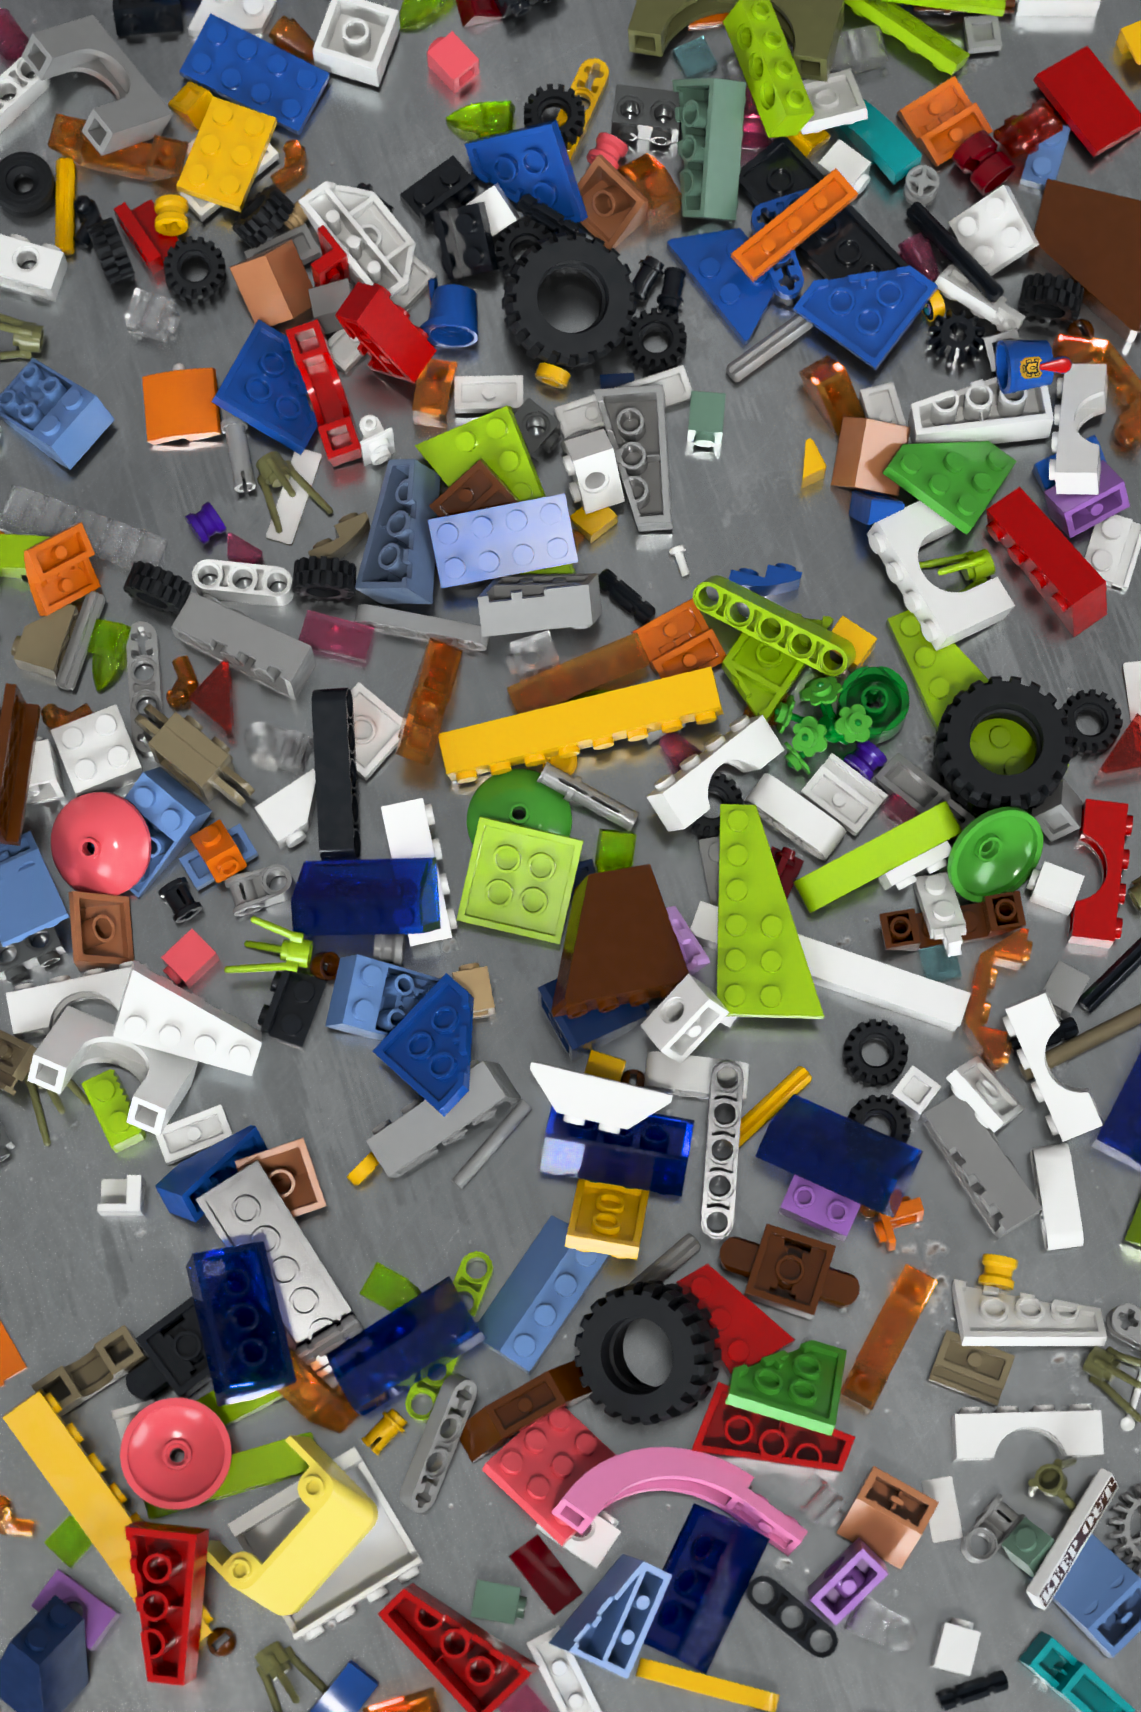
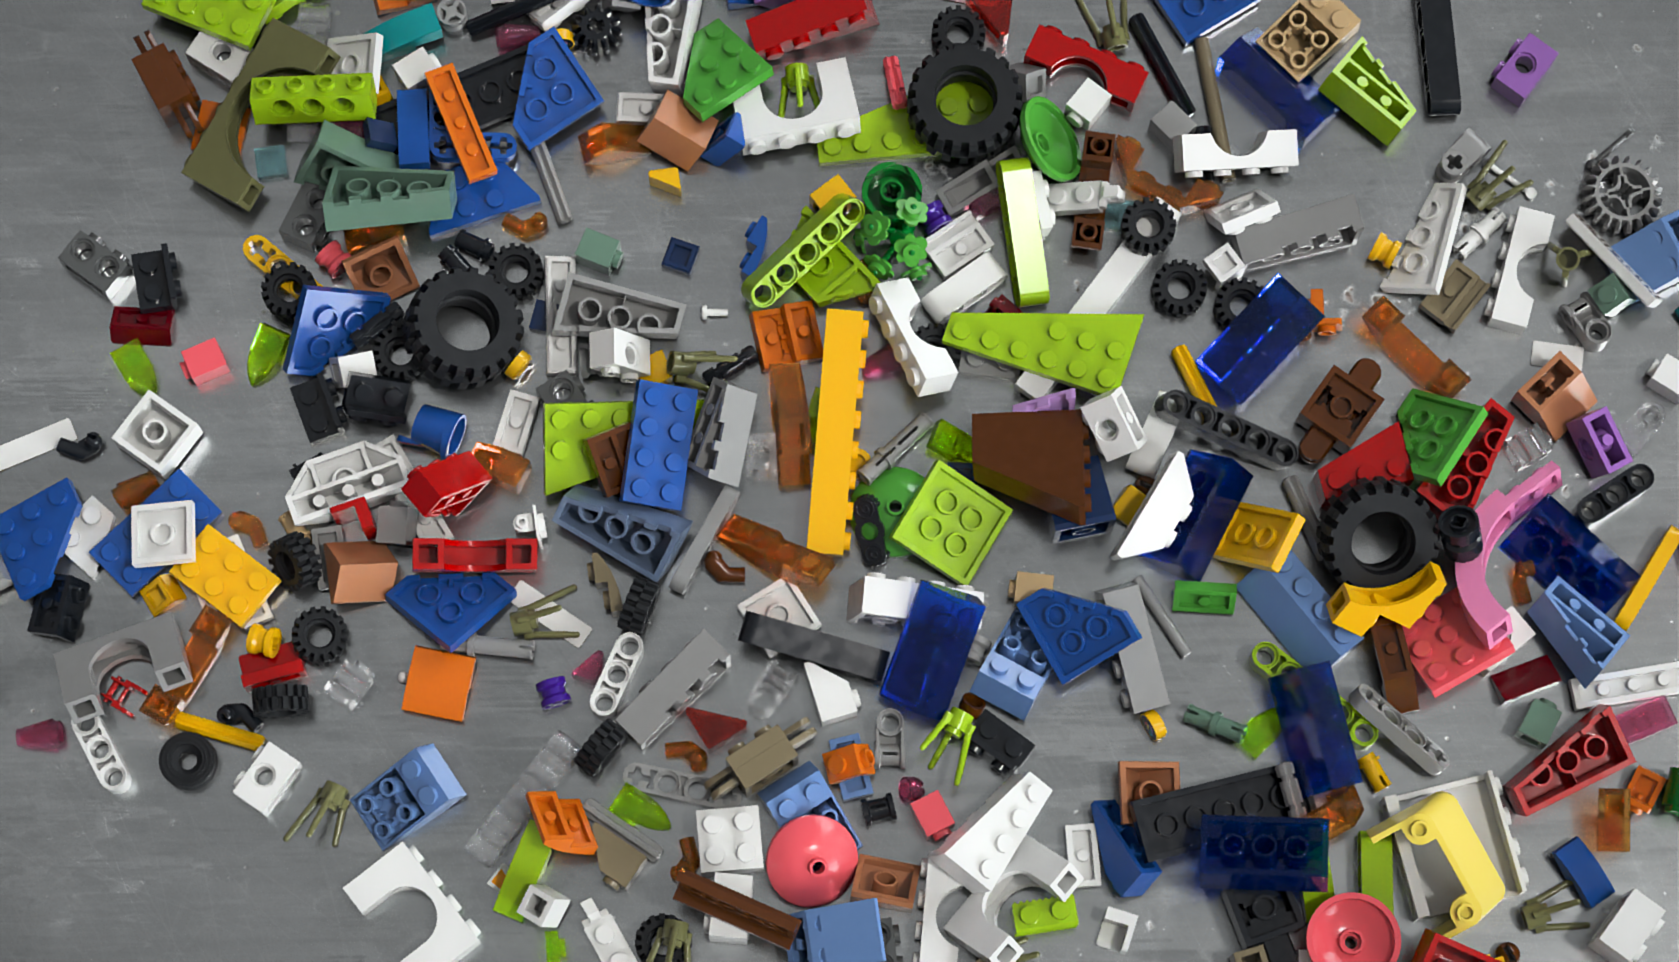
camera: 75 degrees left, 0 degrees up
clear pink plate [299,610,375,663] -> none
medium lavender brick [778,1174,861,1242] -> none
white beam [1030,1143,1084,1251] -> none
none -> red piece [100,676,148,718]
none -> white plate [131,500,196,568]
none -> sand green wedge [322,166,457,232]
none -> dark blue tile [362,117,398,153]
none -> blue tile [396,88,430,169]
none -> clear orange arm [502,212,548,238]
none -> dark blue tile [661,237,700,276]
none -> olive plant [666,350,738,393]
none -> reddish brown arm [704,550,745,583]
none -> black piece [853,493,890,567]
none -> coral axle [883,55,907,110]
none -> clear pink hinge [899,777,925,802]
none -> black tyre [1120,197,1177,256]
none -> bright green plate [1172,580,1237,614]
none -> sand green pin [1183,704,1248,744]
none -> yellow arch [1326,561,1447,637]
none -> black wheel [1438,505,1483,563]
none -> white pin [1451,207,1507,261]
none -> clear orange arm [1511,560,1536,605]

